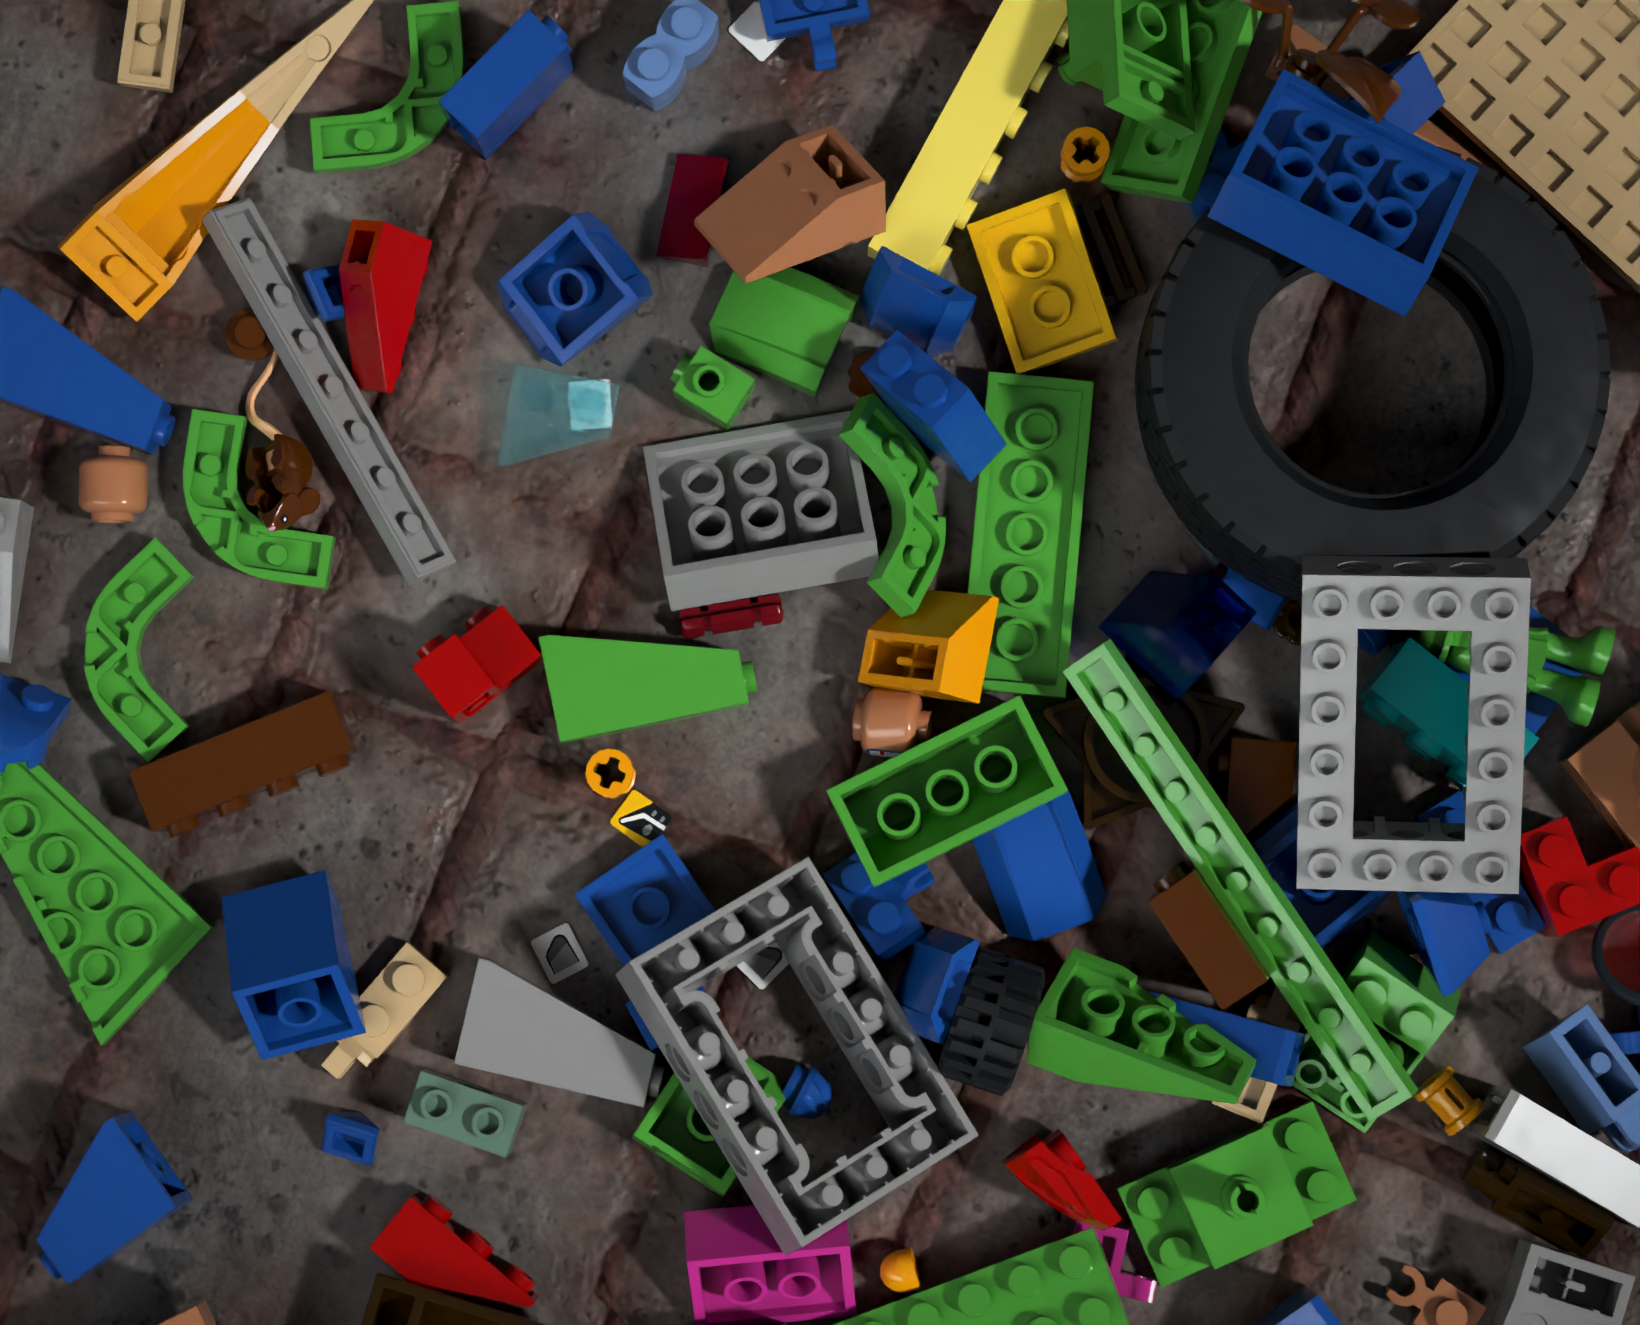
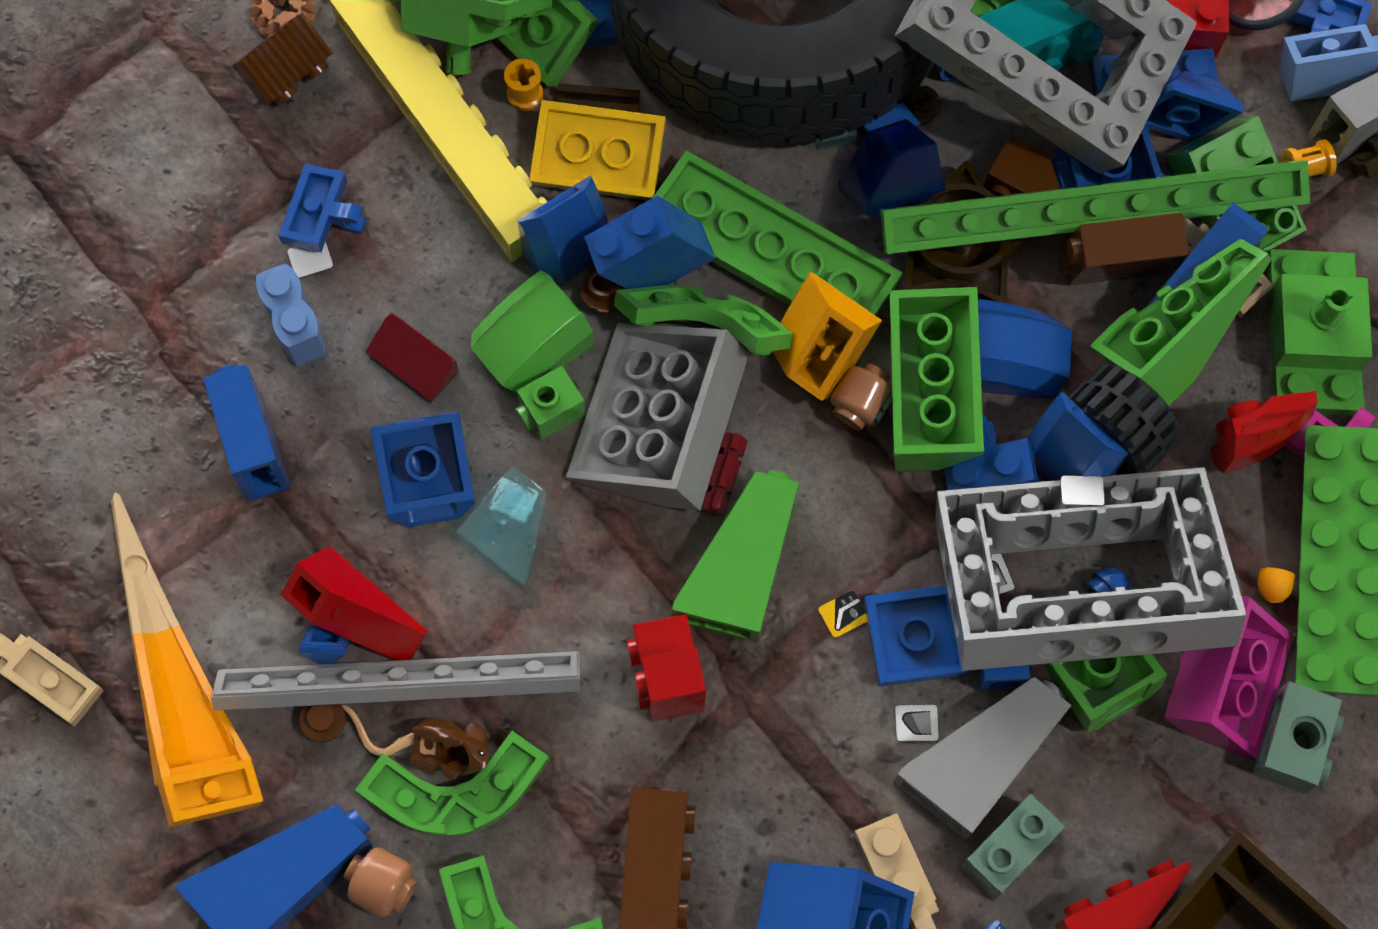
camera: 65 degrees left, 15 degrees down
bright green plate [310,1,465,174] -> none
light orange bush [585,749,636,799] -> none
nougat slope [694,124,886,284] -> none
none -> white sticker [1061,476,1104,505]

